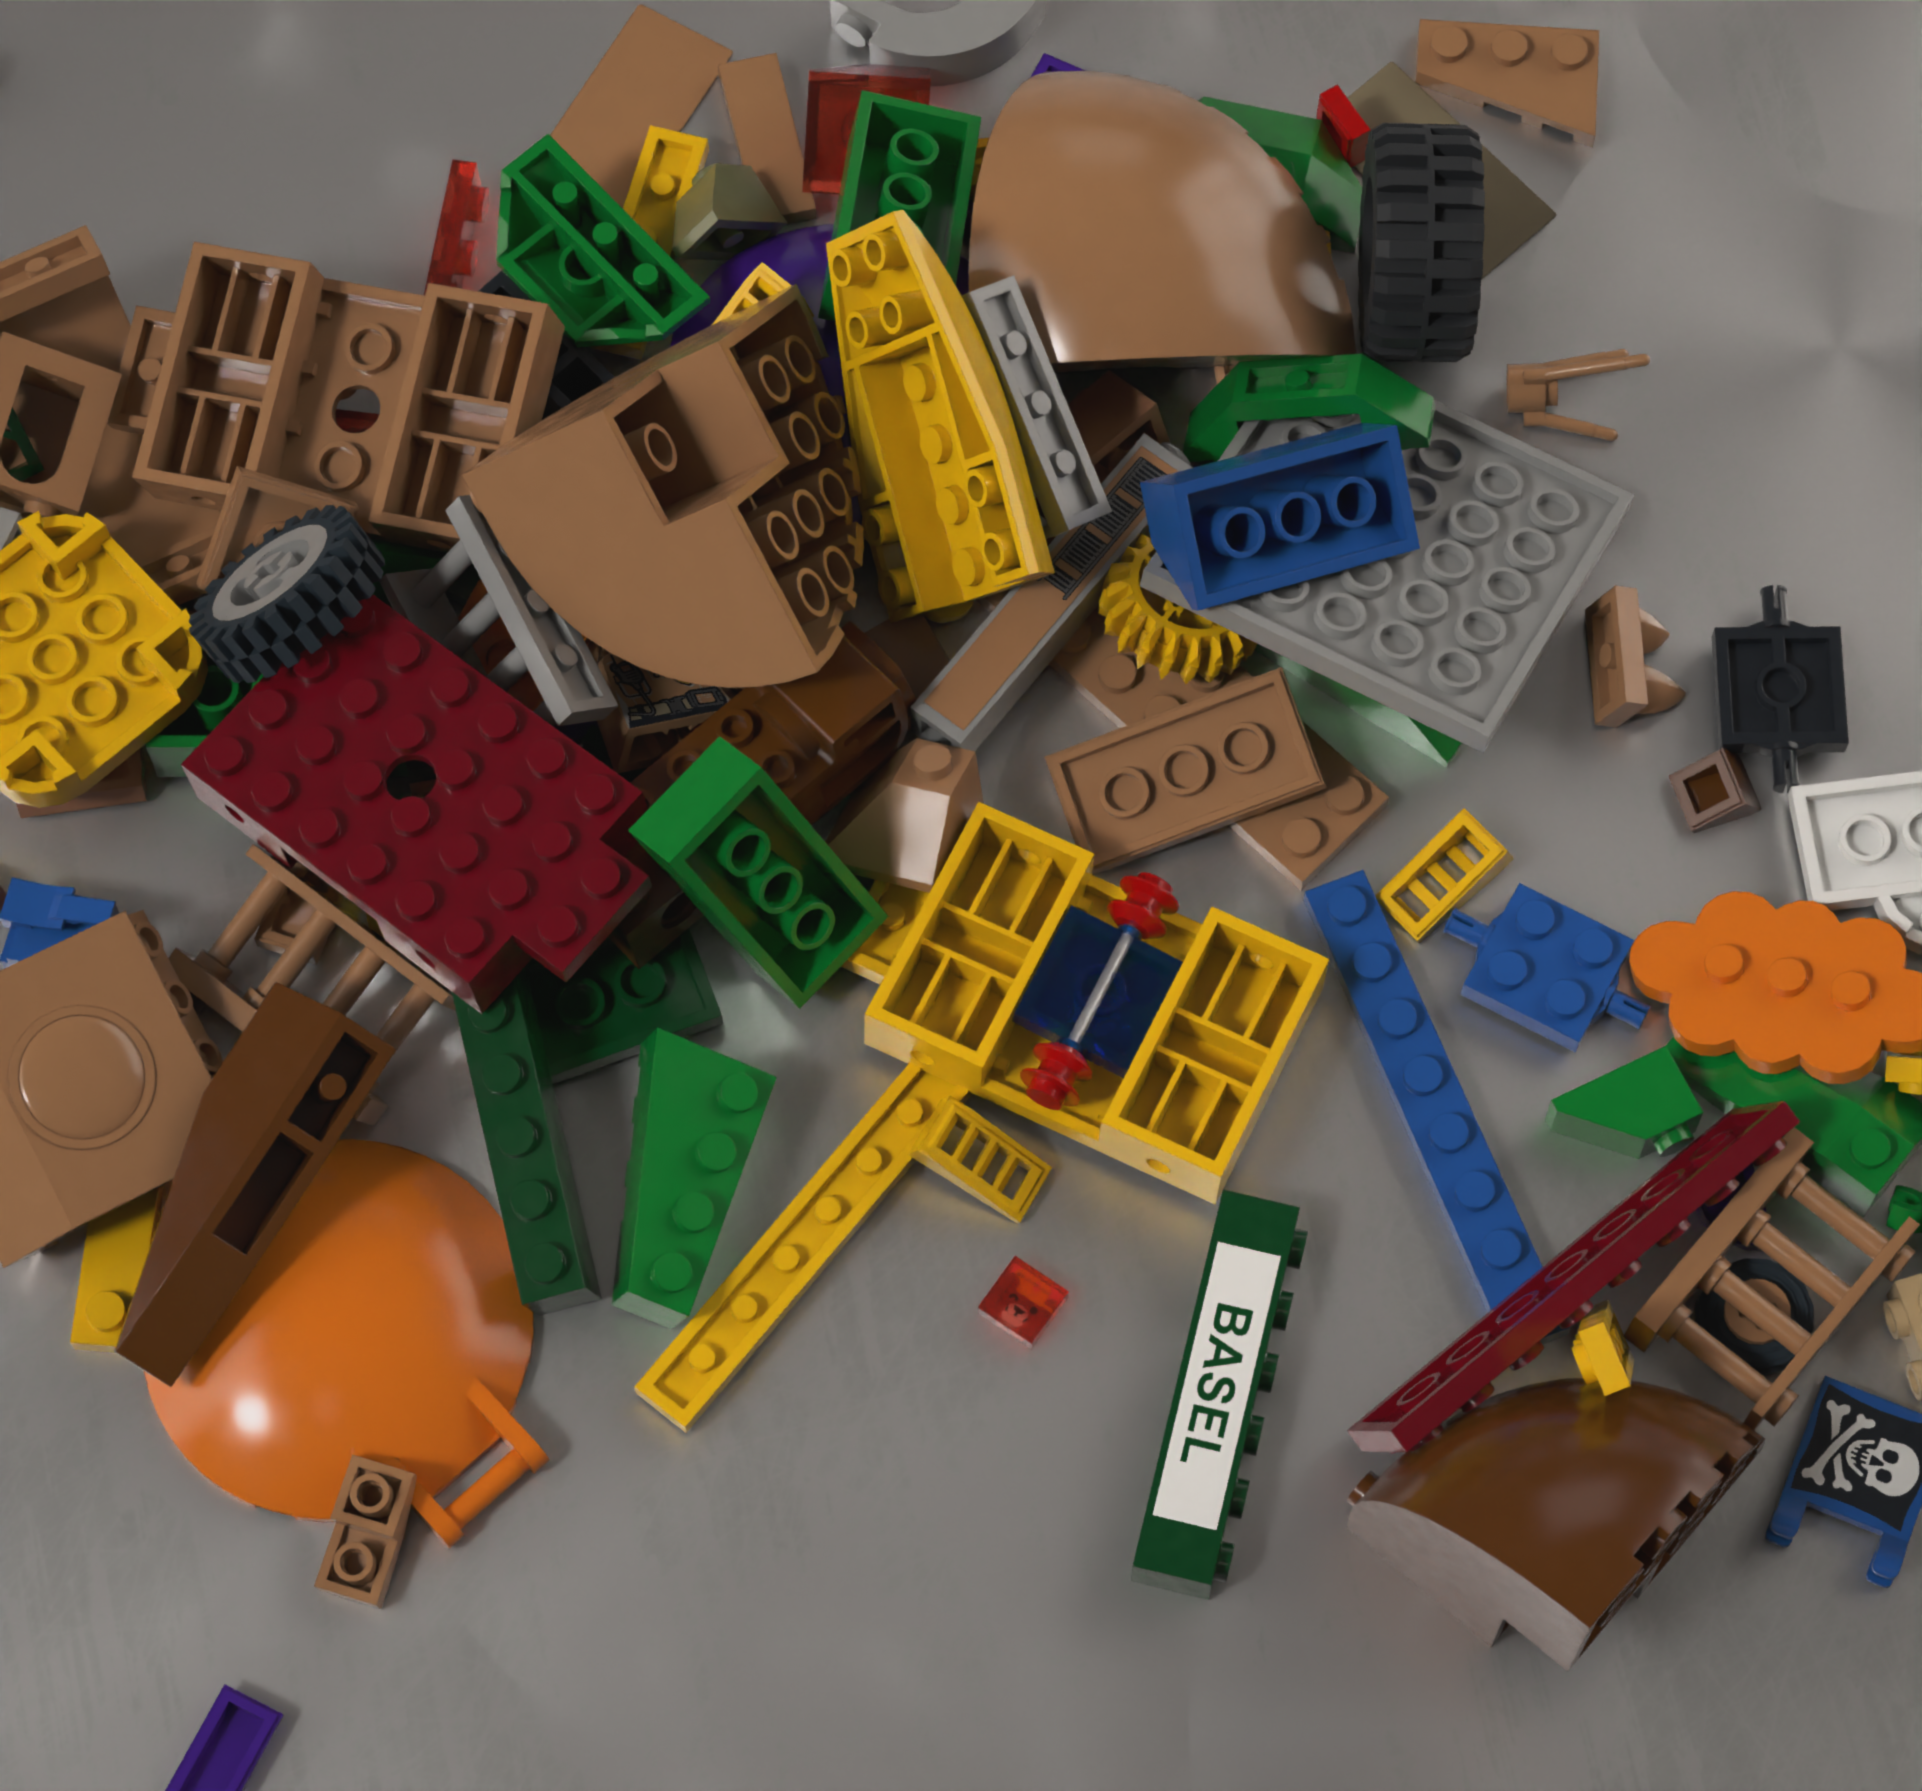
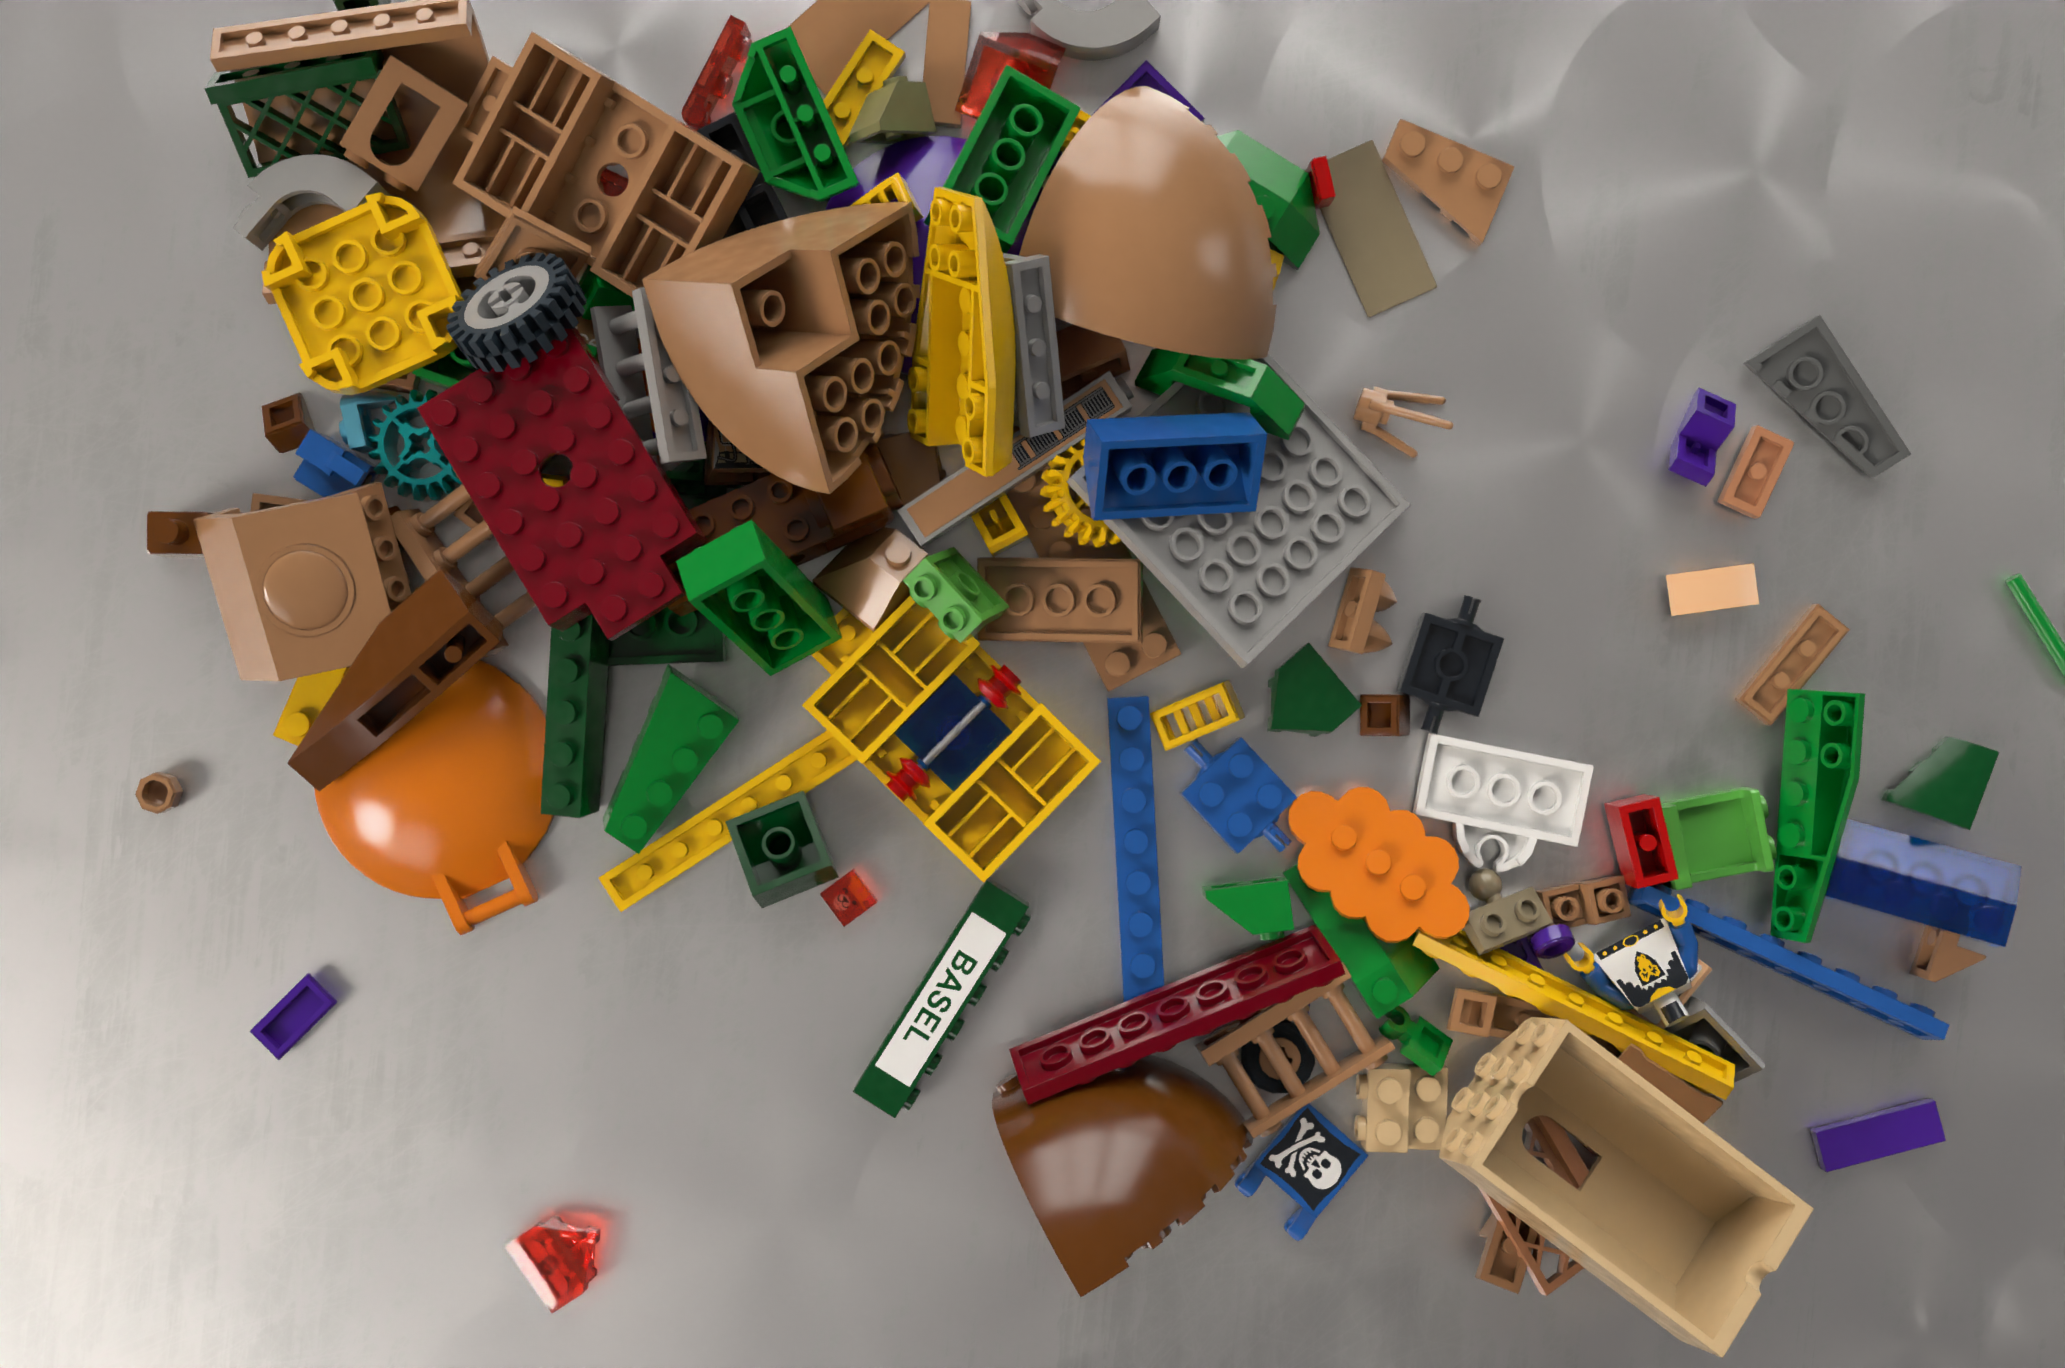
camera: 20 degrees right, 20 degrees up
medium nougat slope [314,1455,417,1609] -> none
yellow slope [908,1095,1052,1224] -> none
black tyre [1358,123,1485,362] -> none
yellow plate [1571,1299,1635,1396] -> none
none -> medium azure plate [339,391,395,454]
none -> teal gear [367,389,462,502]
none -> dark green slope [725,790,839,908]
none -> bright green plate [903,547,1010,643]
none -> yellow slope [971,494,1029,557]
none -> dark green slope [1267,643,1362,737]

